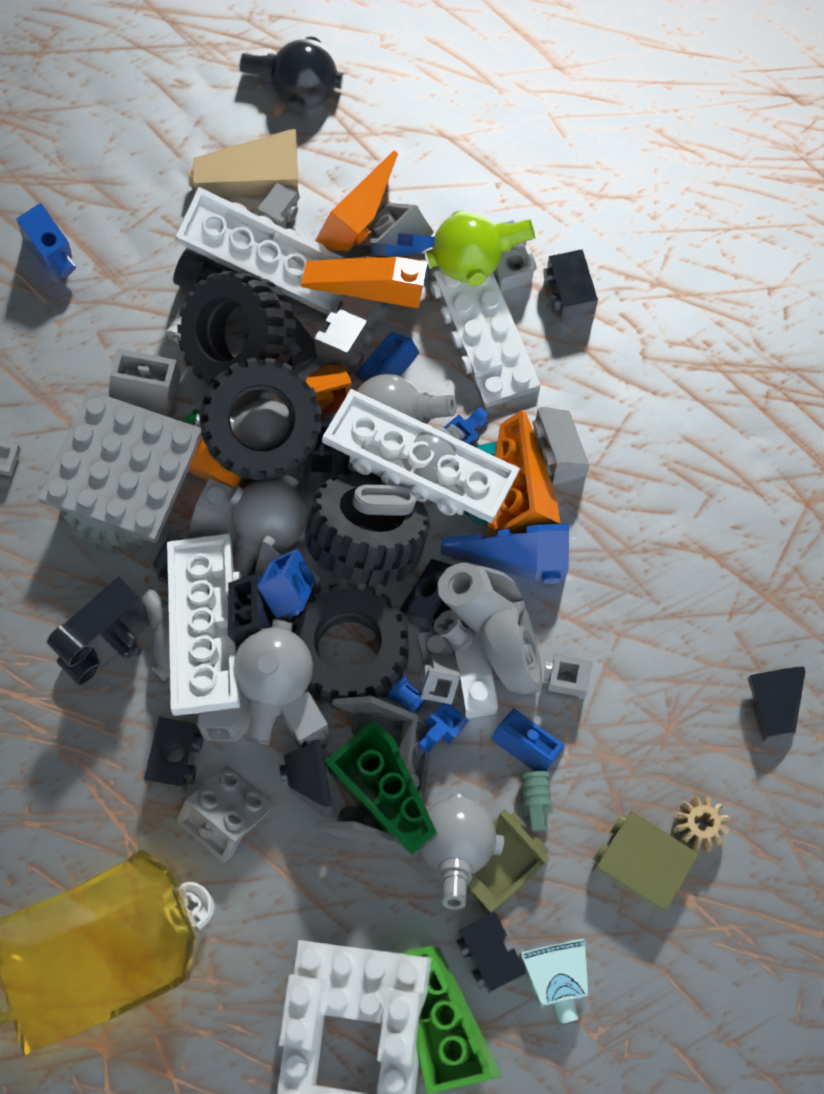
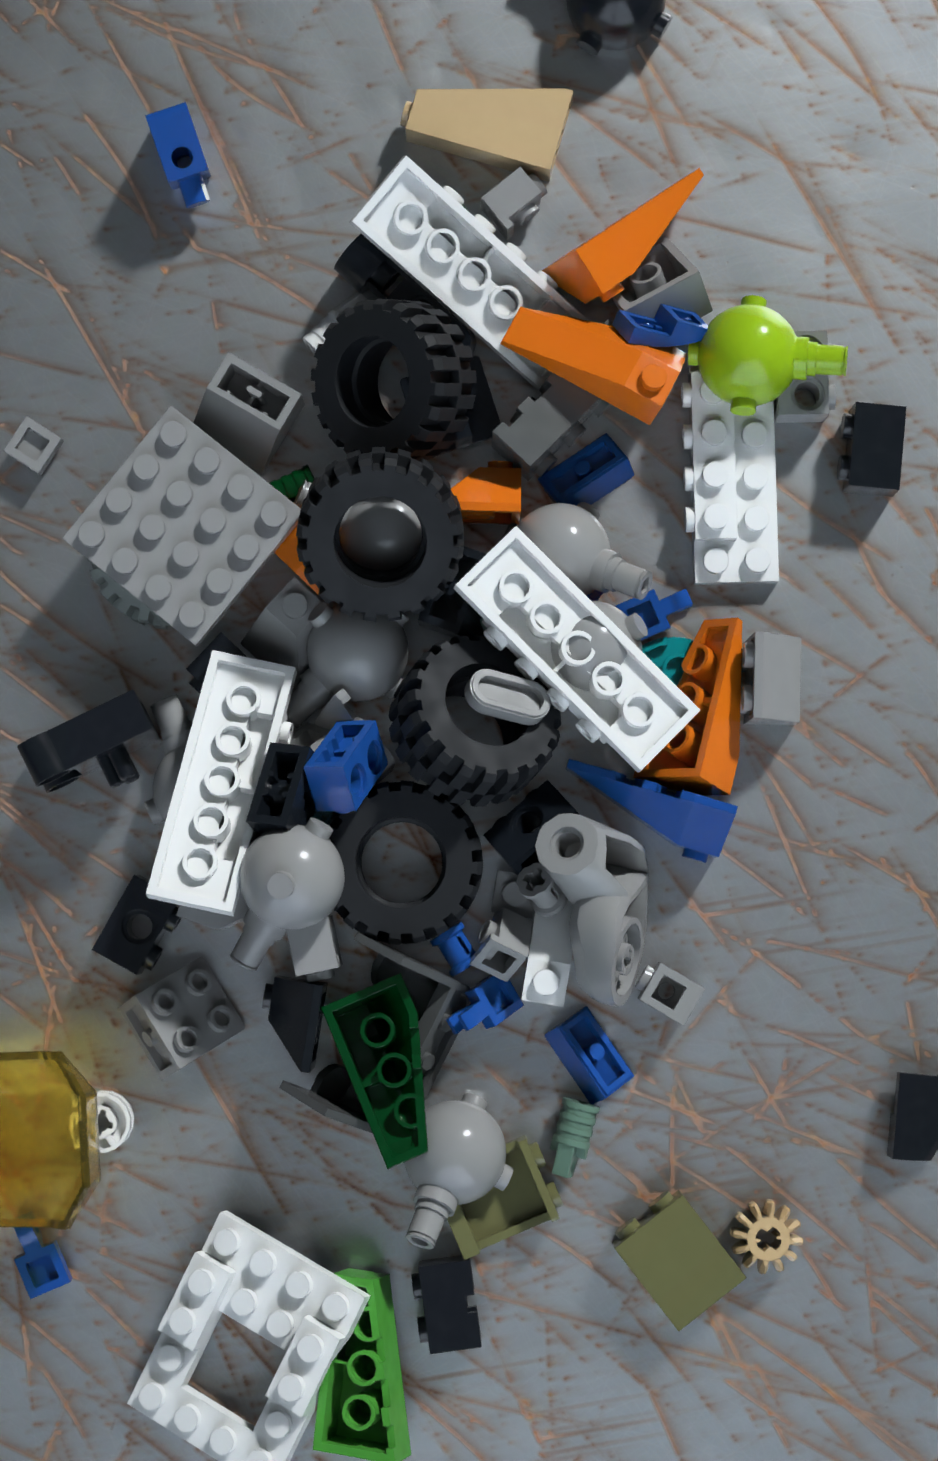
camera: 20 degrees right, 15 degrees up
light aqua torso [519,939,588,1024] -> none
none -> blue plate [14,1215,73,1299]

